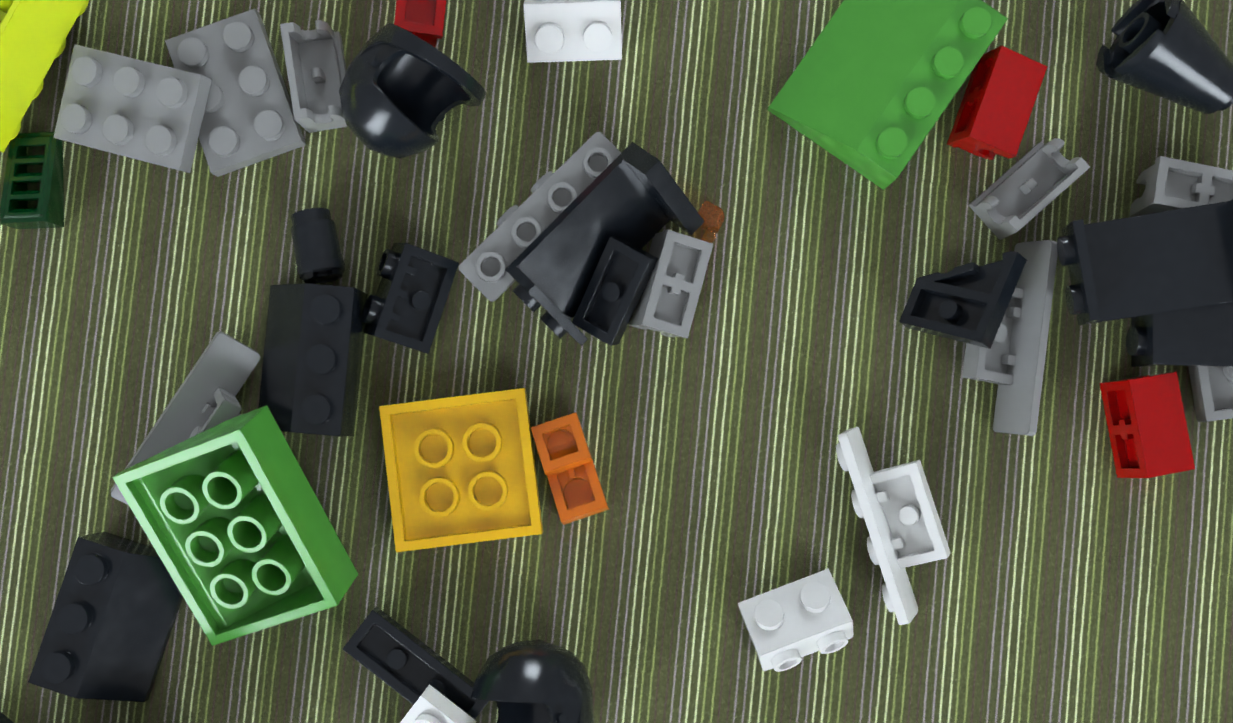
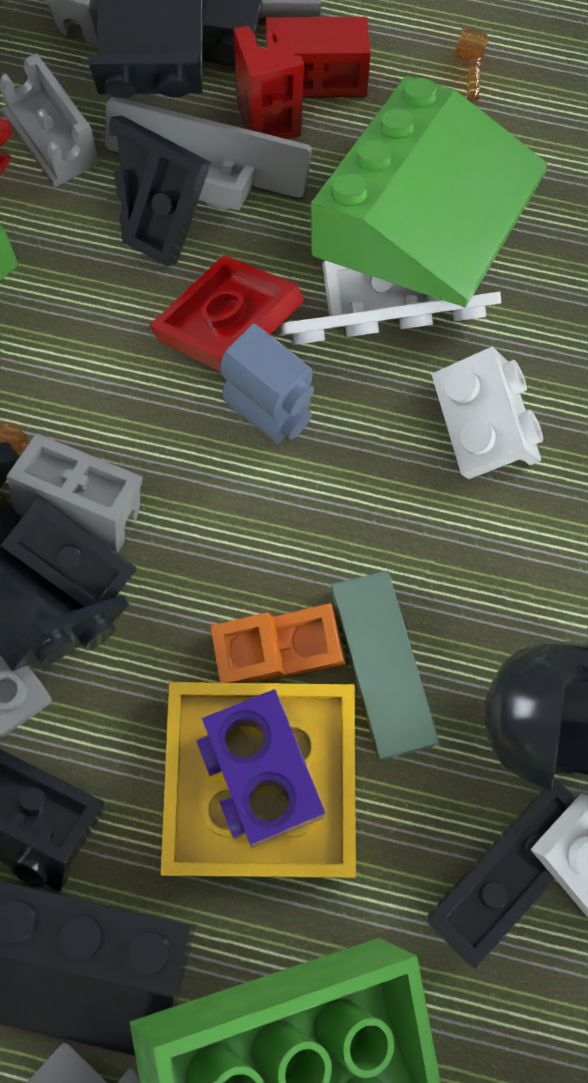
camera: 90 degrees left, 15 degrees down
none -> red plate [149,255,304,372]
none -> dark purple brick [196,689,326,848]
none -> sand blue brick [220,323,314,444]
none -> red hinge [234,24,304,139]
none -> bright green slope [311,76,548,308]
none -> sand green tile [330,570,439,761]
none -> clear orange hand [455,27,488,102]

